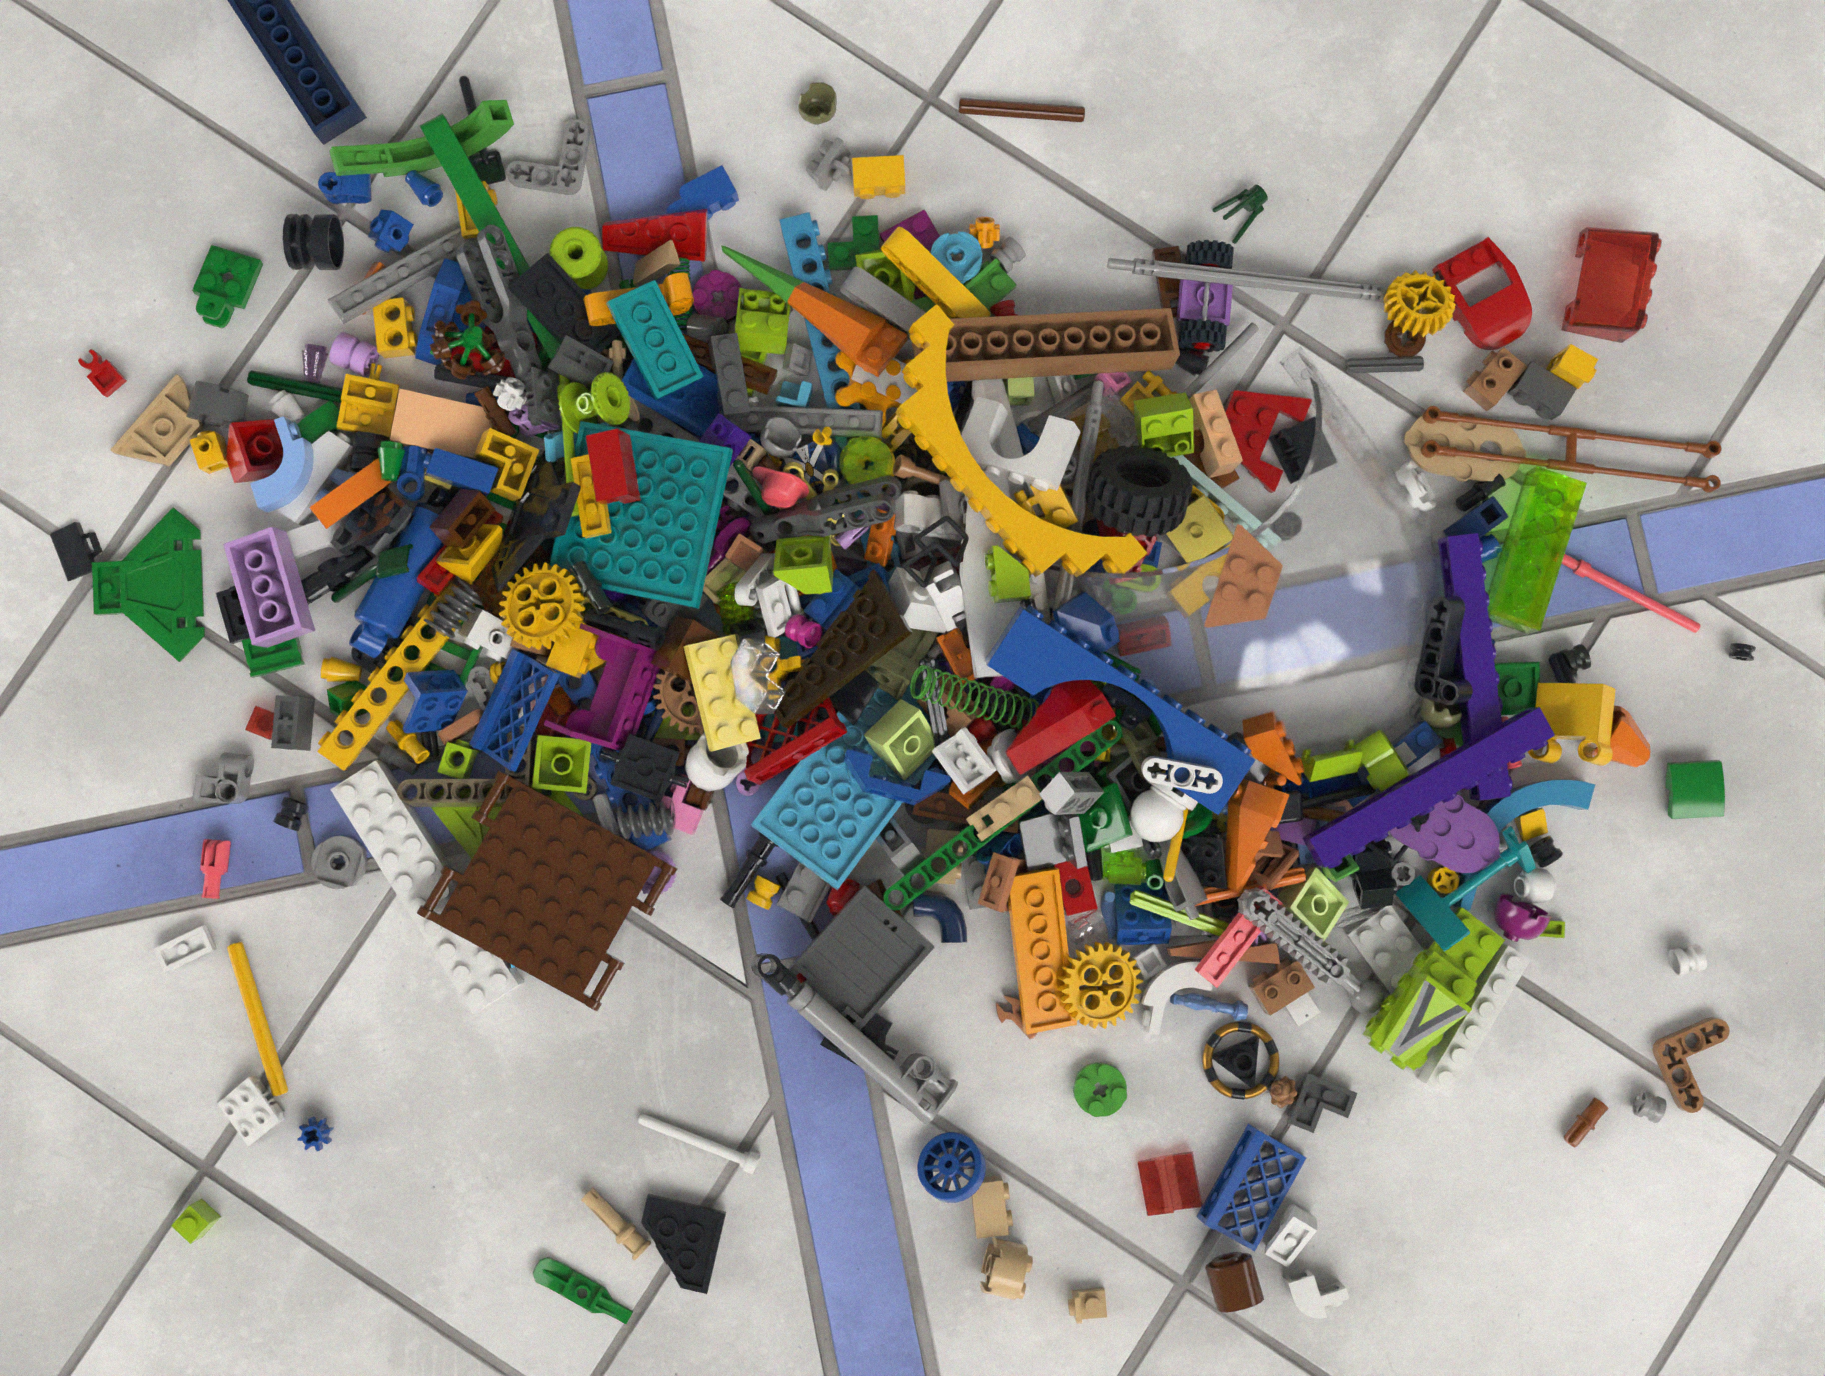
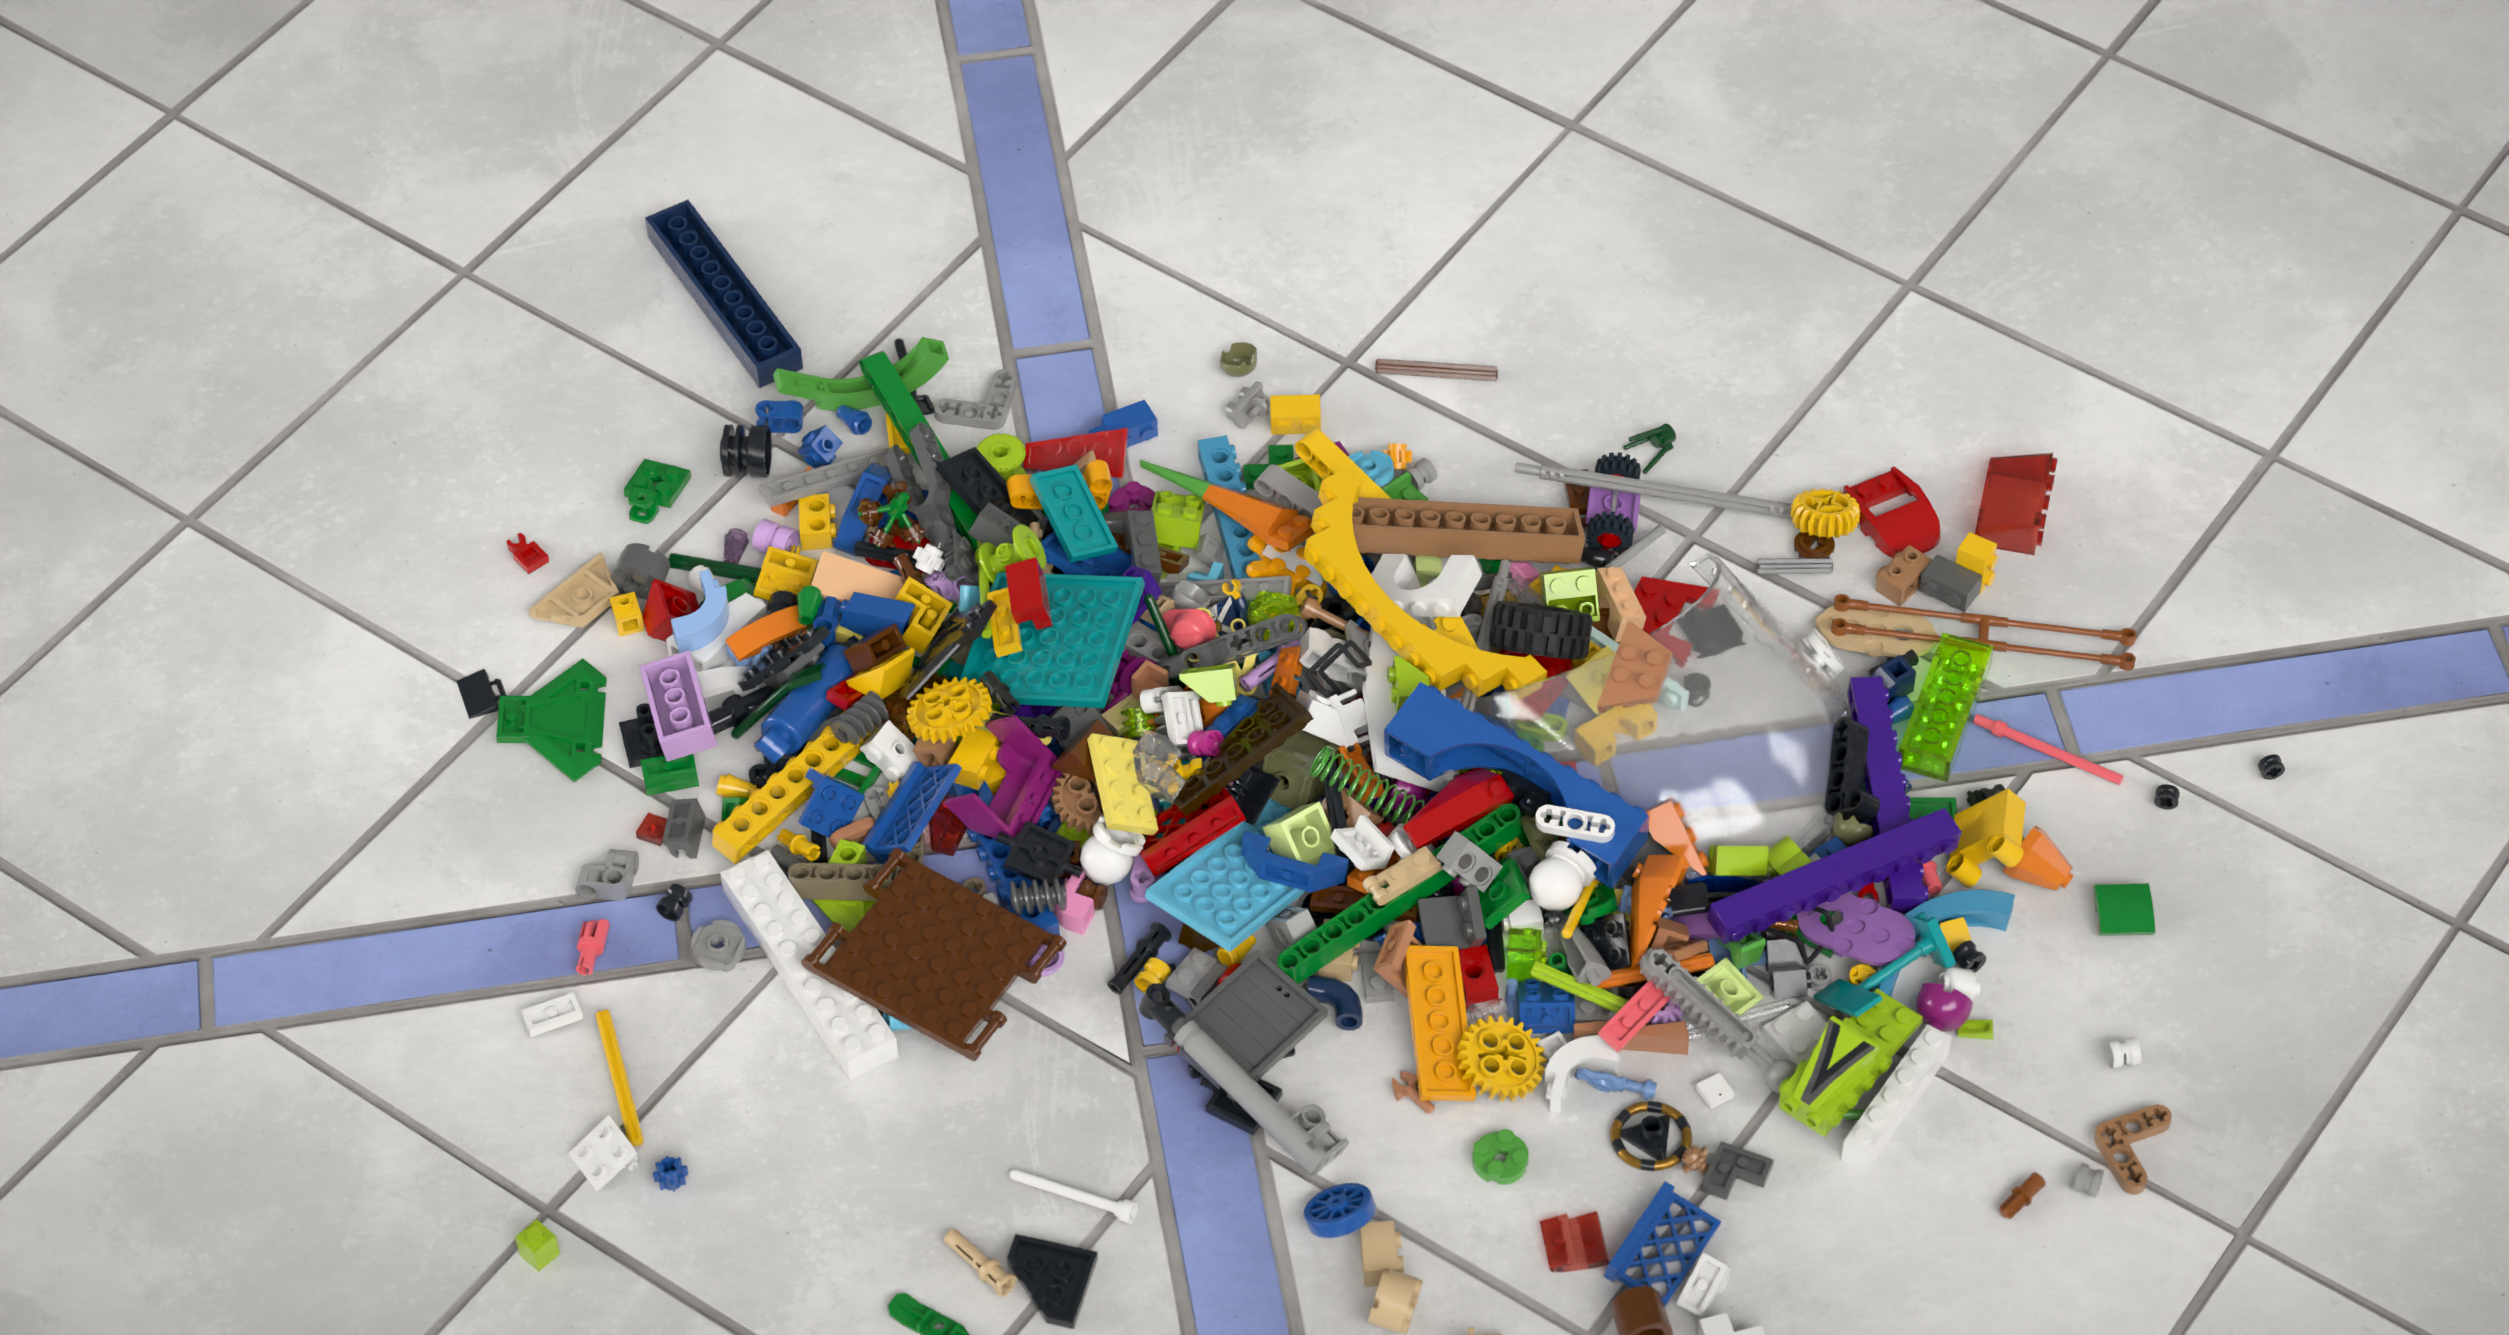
camera: 10 degrees right, 35 degrees down
lime slope [532,735,591,793] -> none
medium nougat brick [1248,957,1315,1016] -> none

